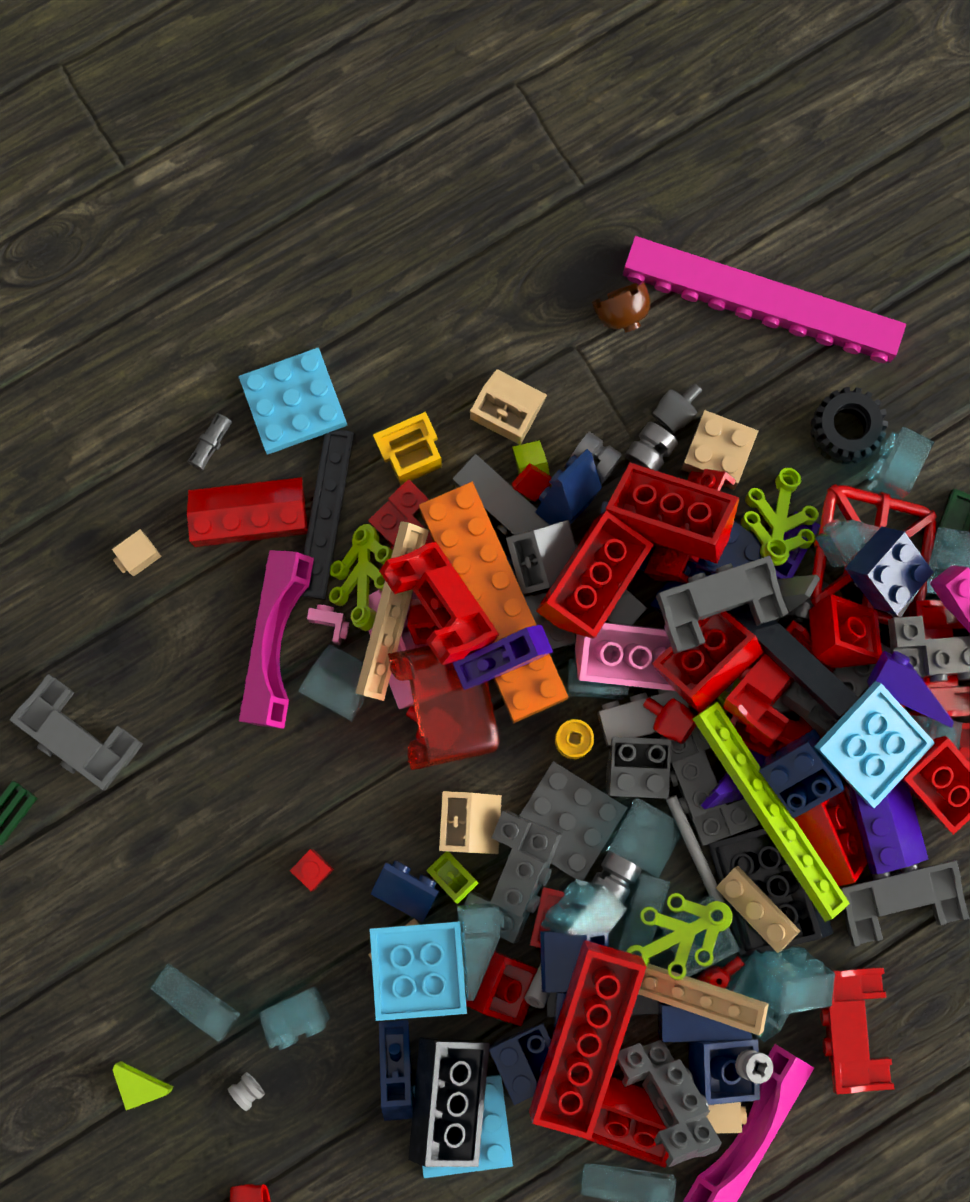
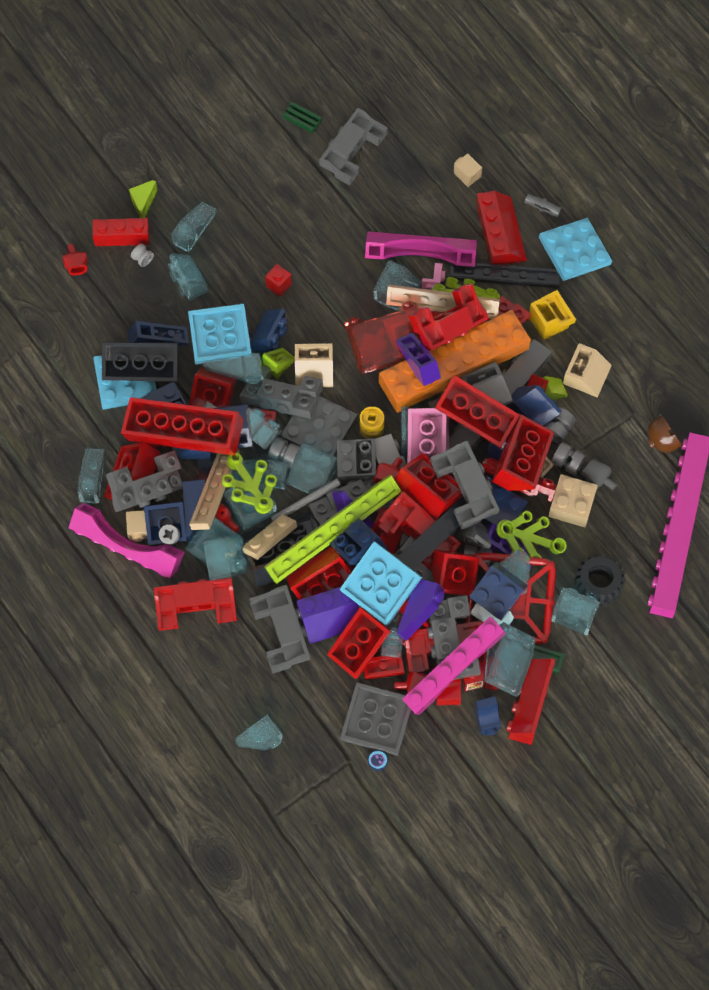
camera: 85 degrees right, 15 degrees down
none -> red brick [93,218,150,246]

